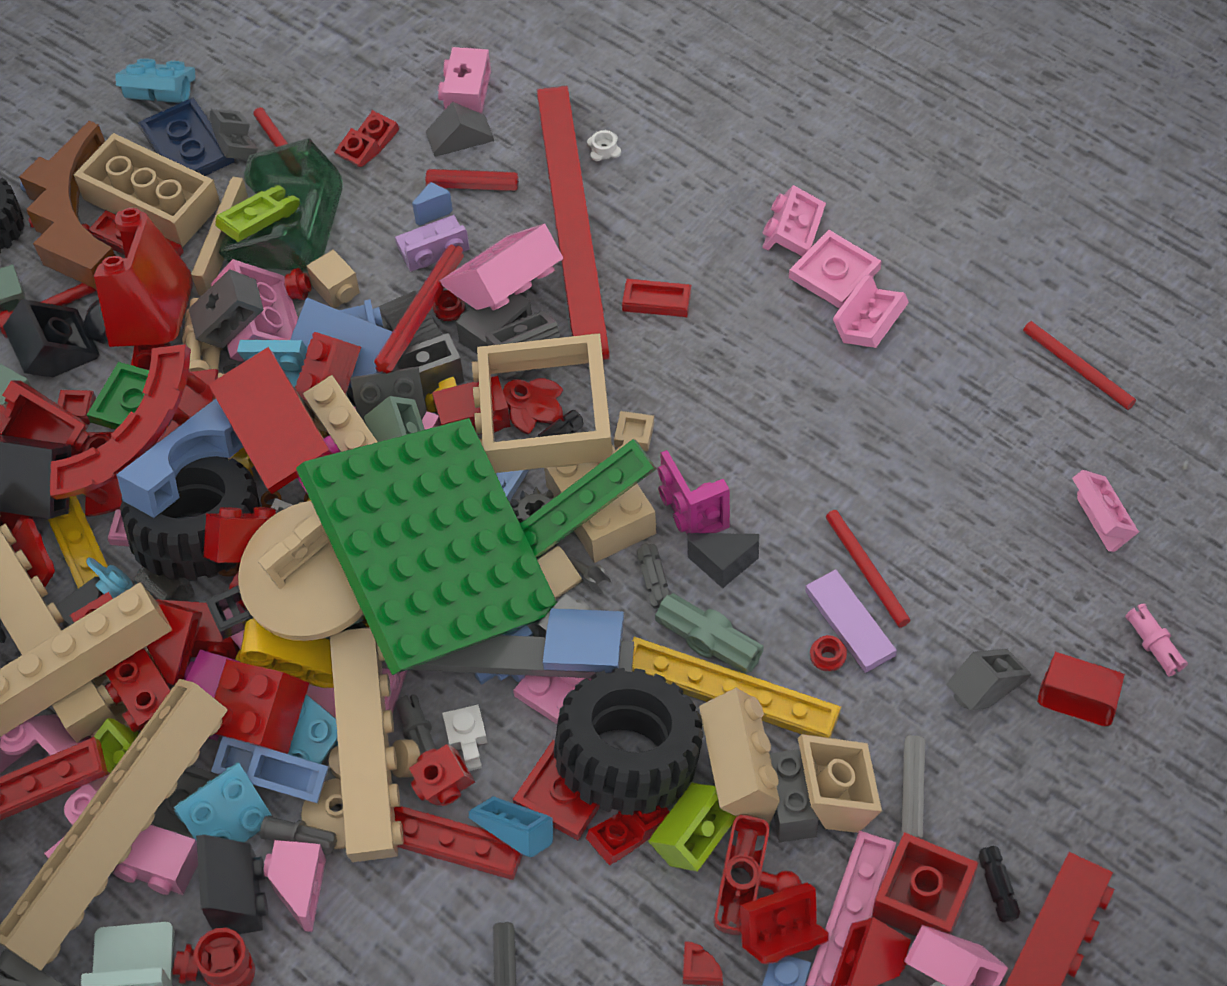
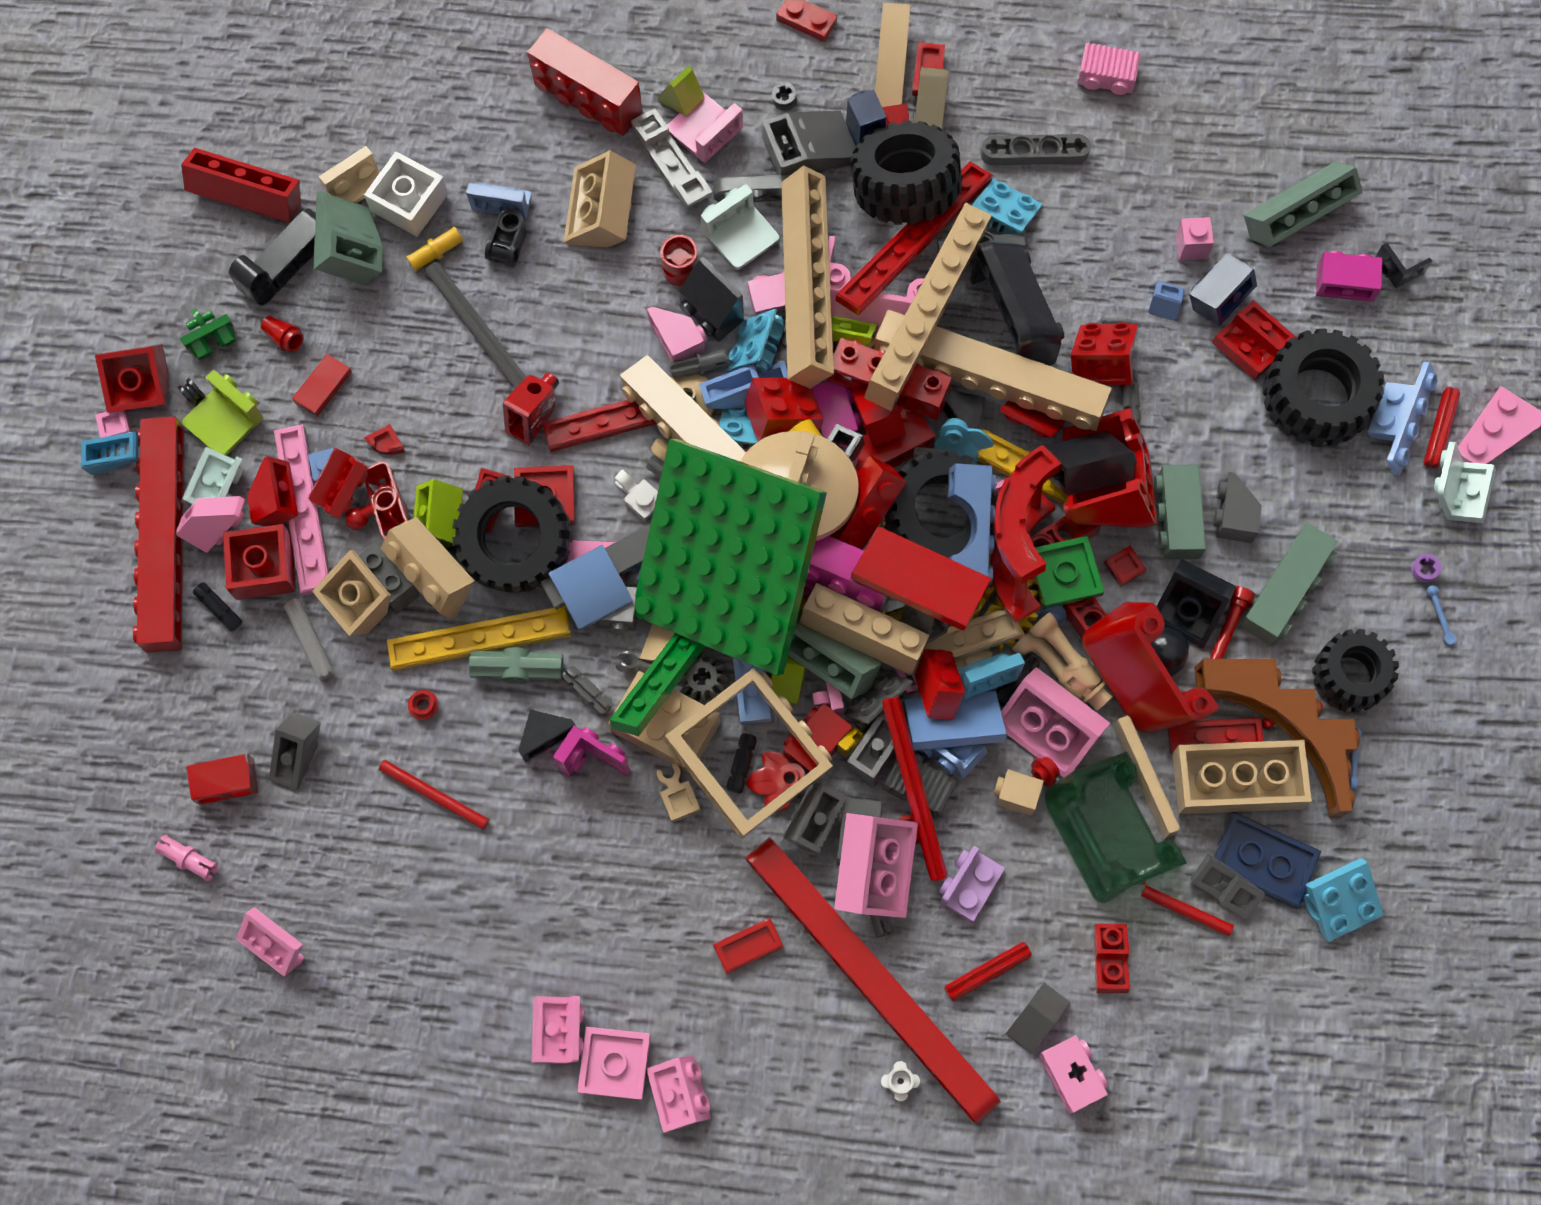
camera: 145 degrees right, 15 degrees up
red plate [173,944,198,984] -> none
dark grey brick [189,269,264,349] -> none
lime hinge [215,185,300,242] -> none
red brick [409,744,475,806] -> none
medium blue slope [412,182,453,226] -> none
dark azure slope [469,796,553,858] -> none
lavender tile [805,569,897,673] -> none
red bar [1023,321,1136,410] -> none
none -> red torso [503,373,559,446]

